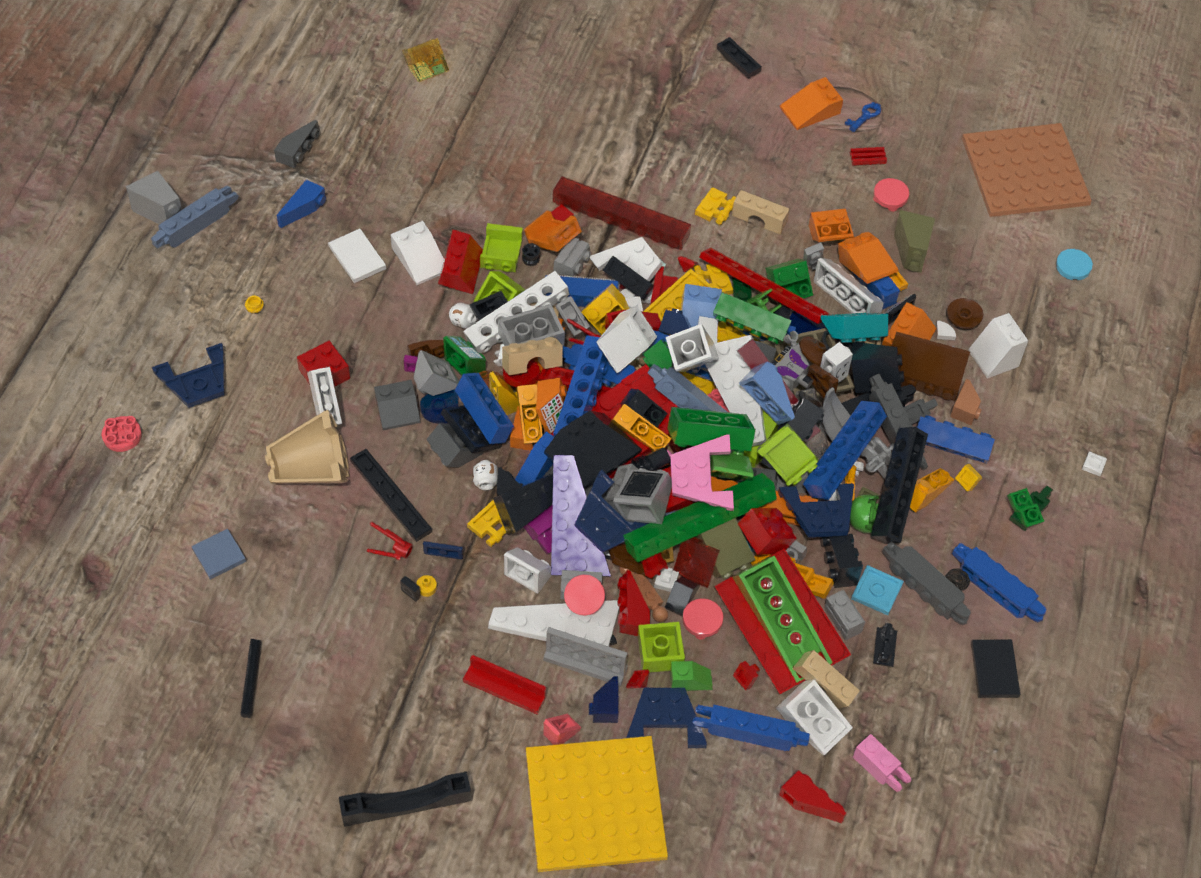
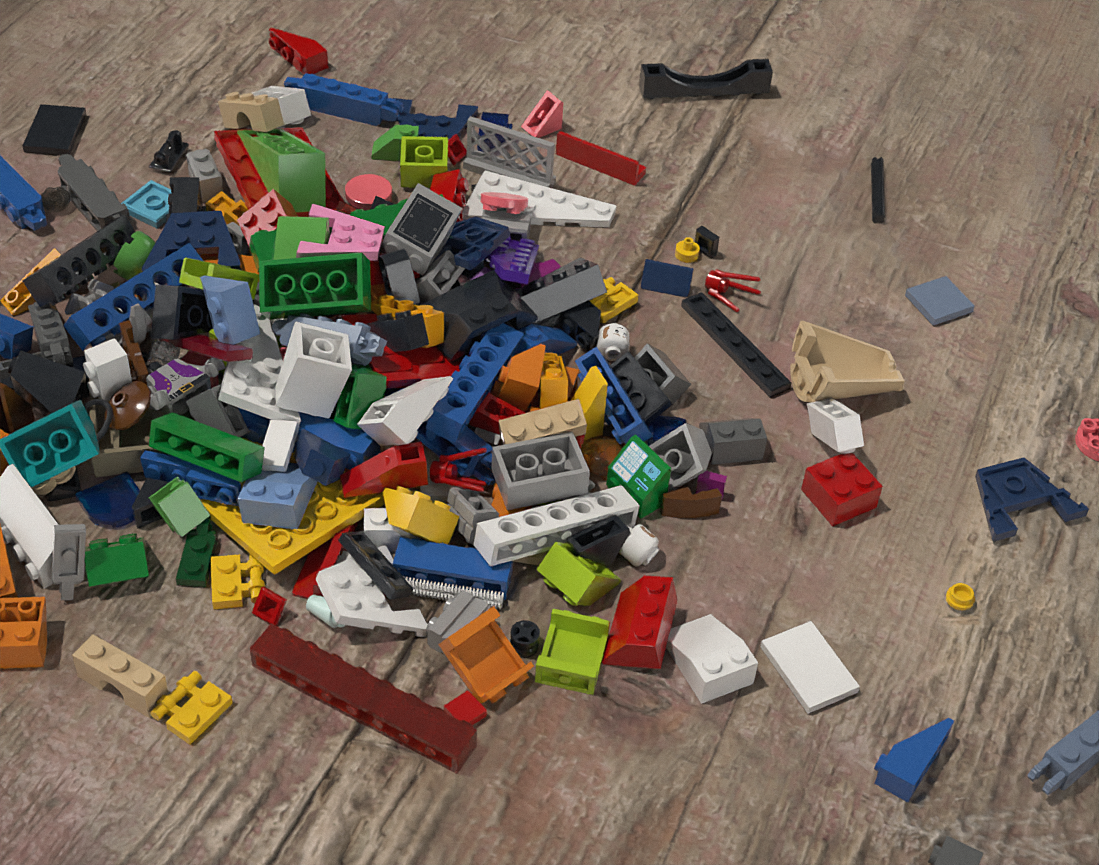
camera: 175 degrees left, 10 degrees down
white slope [504,547,551,594] -> none
yellow plate [526,736,668,872] -> none
red tile [699,248,829,324] -> none
red tile [733,661,760,691] -> none
bright pink hinge [853,734,911,792] -> none

